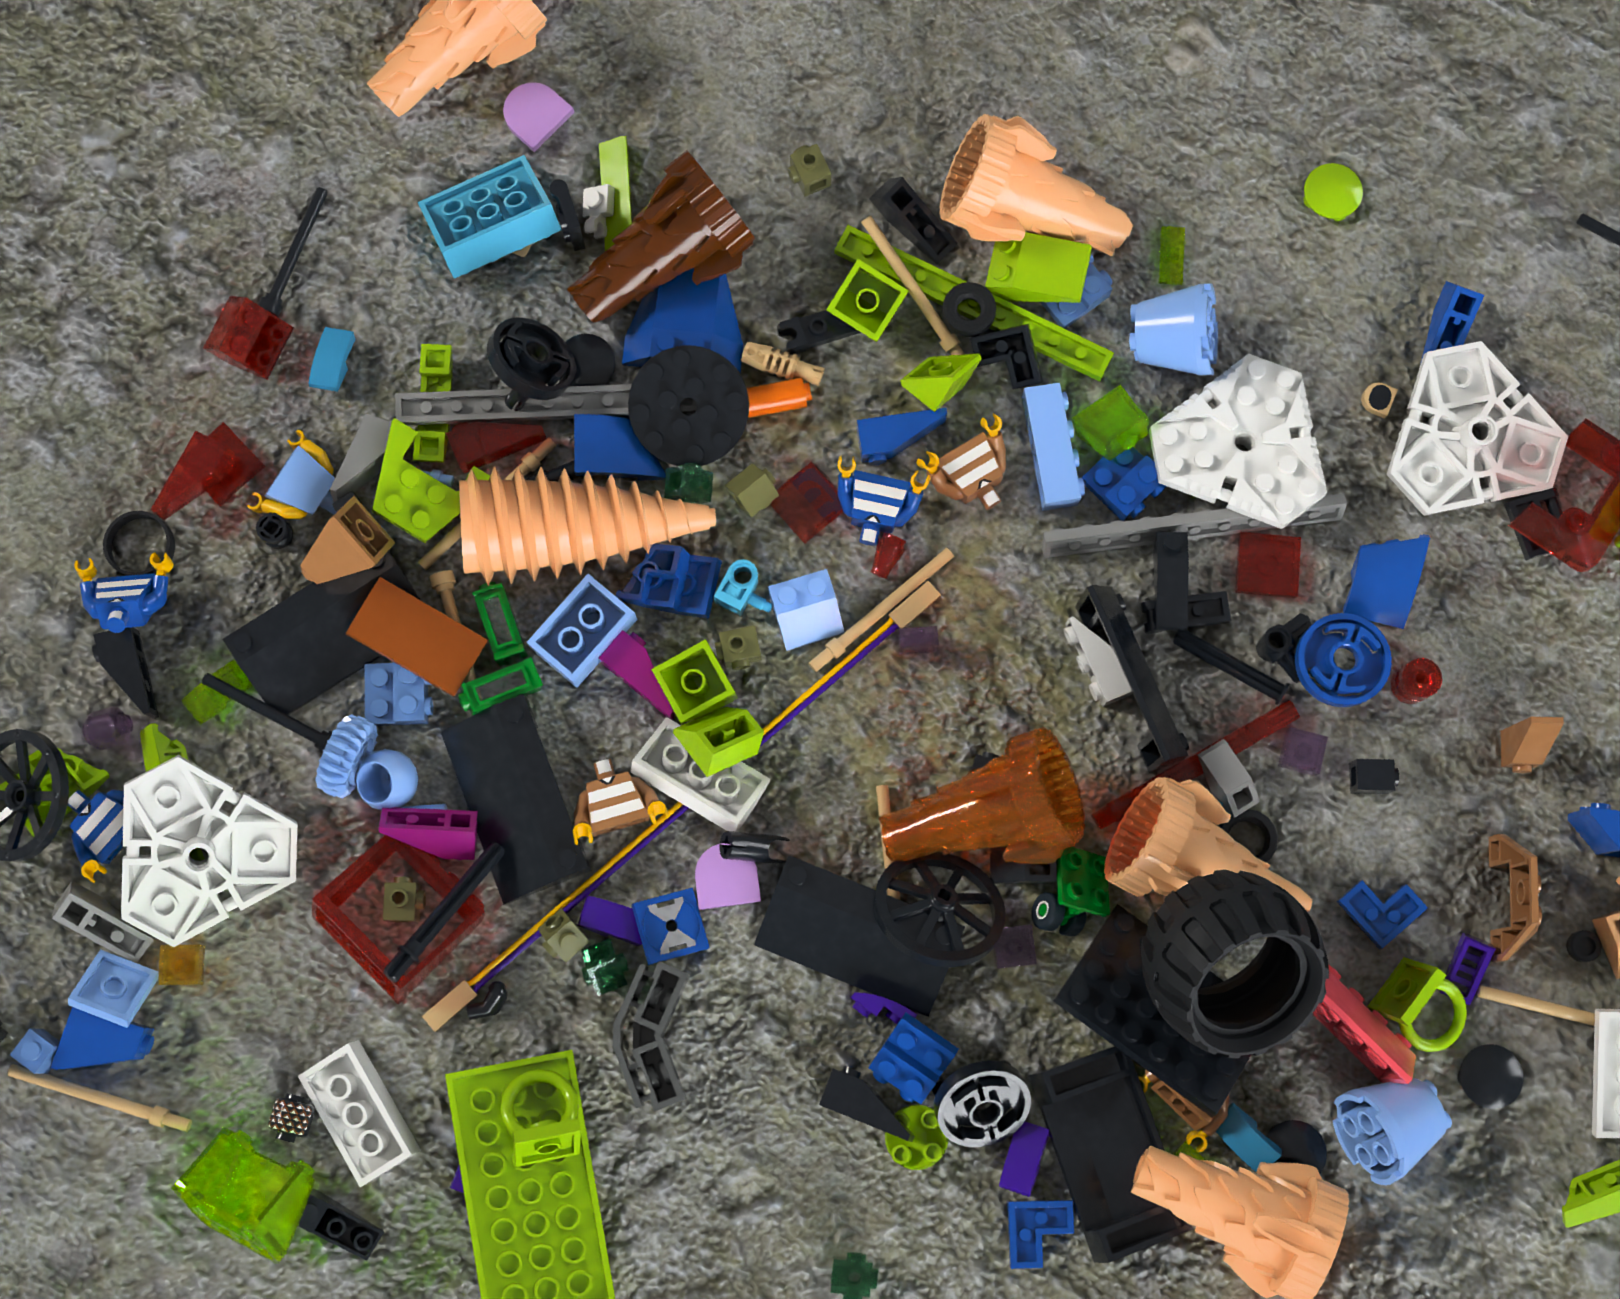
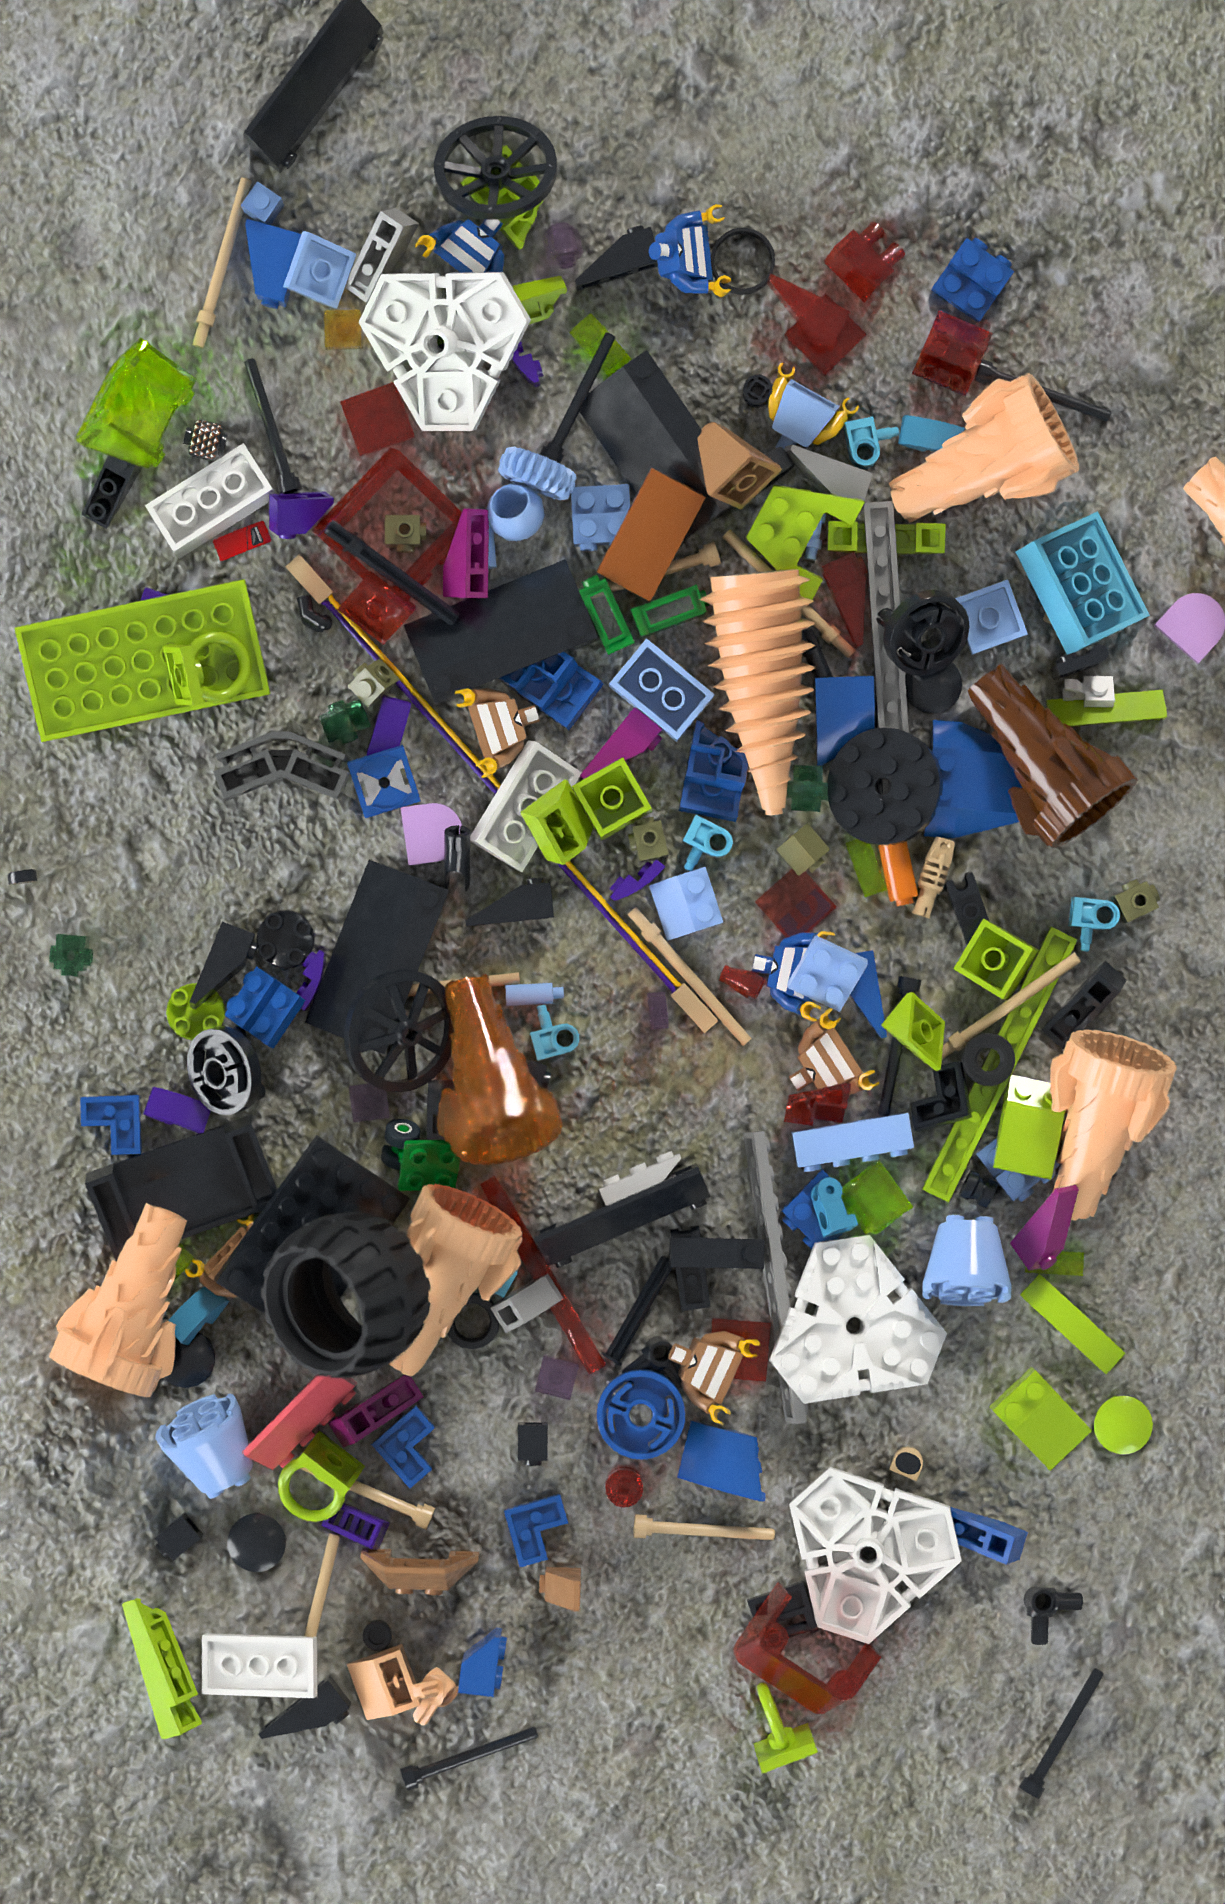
camera: 90 degrees right, 10 degrees up
none -> black brick [155,1512,204,1561]
none -> red sticker [213,521,272,561]
none -> black piece [244,358,302,494]
none -> black dish [257,910,315,969]
none -> dark purple slope [269,491,334,539]
none -> tan piece [301,1467,436,1530]
none -> magenta slope [328,1374,424,1448]
none -> clear red tile [337,571,417,645]
none -> clear red tile [340,382,415,457]
none -> black slope [466,877,554,927]
none -> blue slope [498,652,604,731]
none -> blue plate [504,1494,568,1567]
none -> light blue cylinder [505,983,564,1006]
none -> dark purple slope [511,341,544,387]
none -> medium azure piece [530,1005,580,1061]
none -> dark purple slope [610,859,665,902]
none -> tan piece [633,1514,775,1540]
none -> medium nougat torso [668,1331,760,1425]
none -> clear red slope [784,1083,851,1126]
none -> light blue plate [787,935,868,1012]
none -> dark azure leg [811,1177,858,1238]
none -> clear red brick [824,222,905,303]
none -> medium azure piece [843,417,900,469]
none -> clear neon green piece [845,839,887,898]
none -> black piece [878,976,922,1116]
none -> light nougat cone [889,373,1079,523]
none -> blue plate [931,238,1014,323]
none -> light blue plate [955,579,1028,655]
none -> black wheel [959,1170,998,1208]
none -> lime slope [989,1367,1092,1471]
none -> magenta slope [1010,1185,1079,1271]
none -> lime slope [1020,1274,1126,1375]
none -> black axle [1023,1586,1083,1645]
none -> medium azure piece [1068,897,1120,952]

